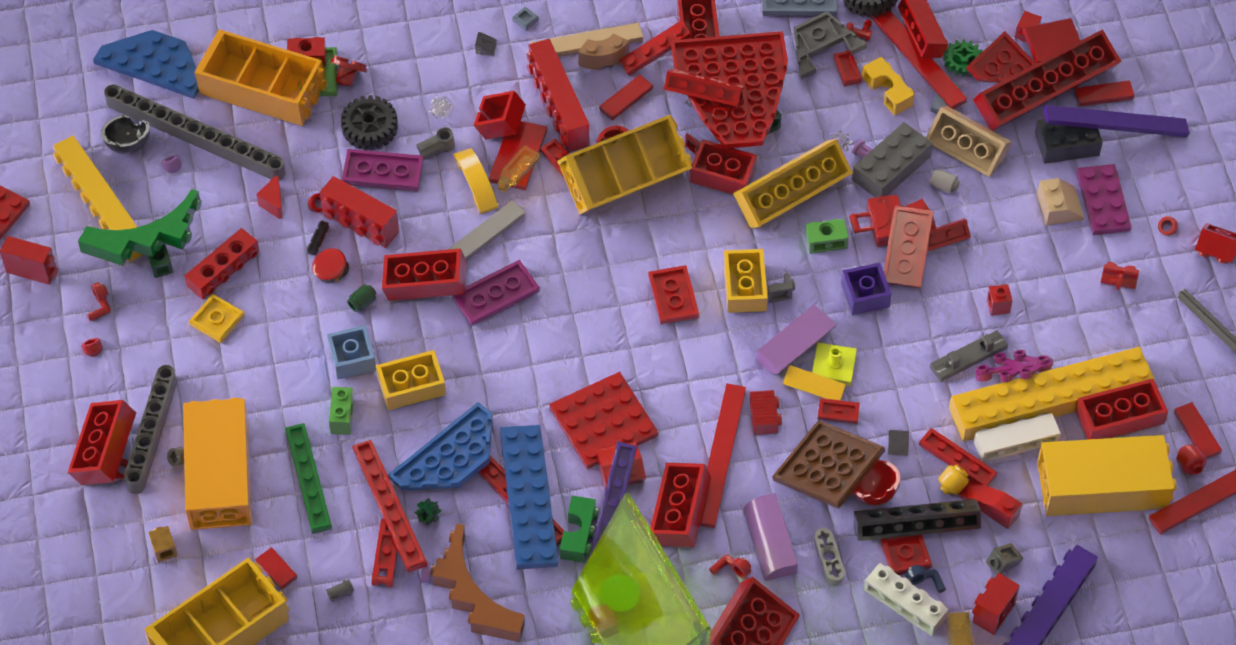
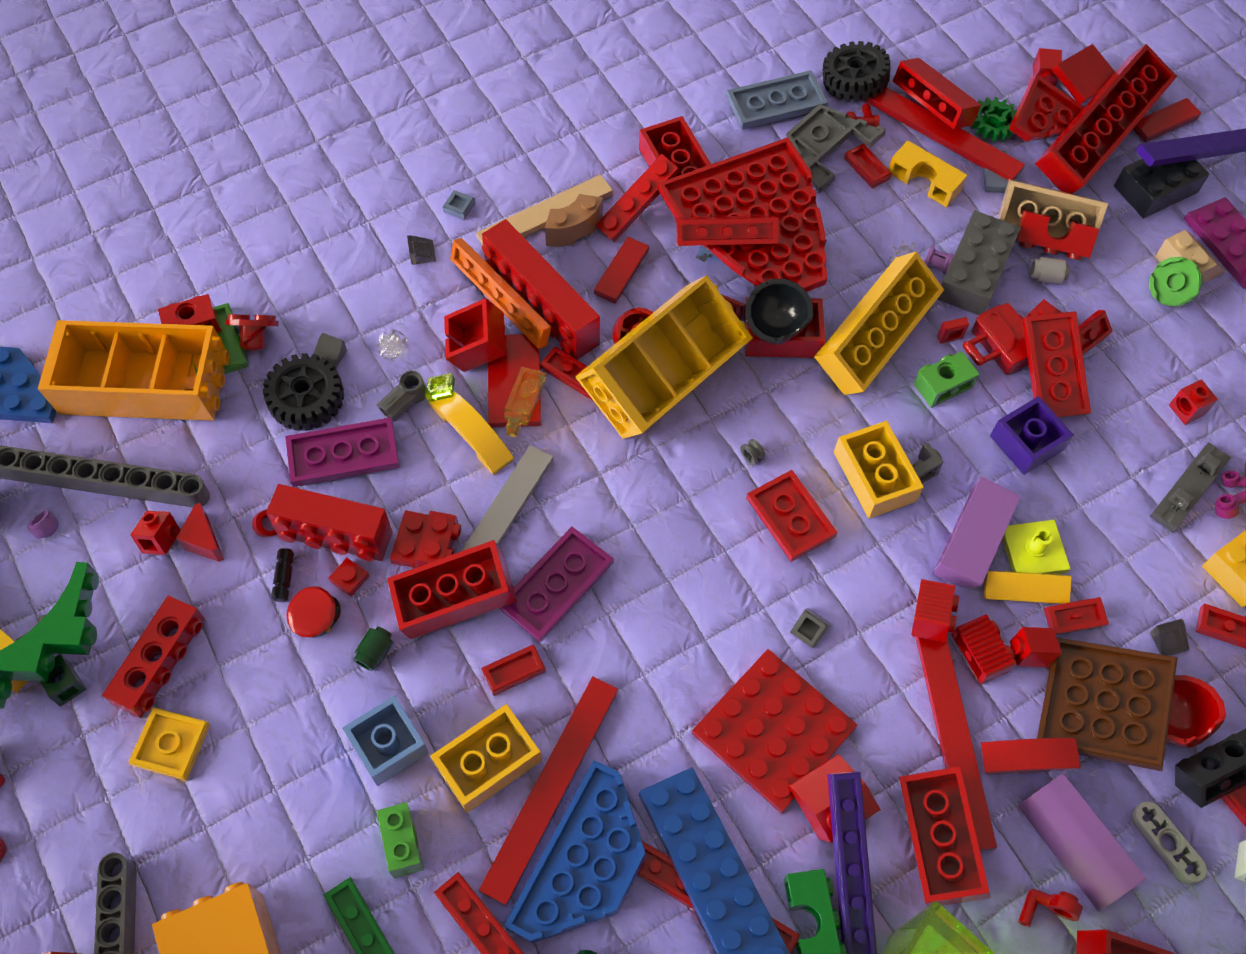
camera: 20 degrees left, 5 degrees up
none -> red brick [130,510,181,555]
none -> dark grey slope [314,333,347,369]
none -> red plate [328,557,370,597]
none -> red plate [390,510,462,568]
none -> clear neon green tile [425,373,455,402]
none -> orange plate [450,238,551,349]
none -> red tile [479,676,618,907]
none -> red tile [481,644,546,696]
none -> dark grey bush [740,439,766,466]
none -> black cylinder [746,279,813,345]
none -> dark grey slope [790,608,831,648]
none -> red brick [911,579,960,643]
none -> red tile [937,317,969,343]
none -> red slope [981,738,1081,775]
none -> red brick [1009,627,1062,668]
none -> red arch [1016,210,1099,260]
none -> bright green tile [1149,257,1203,307]

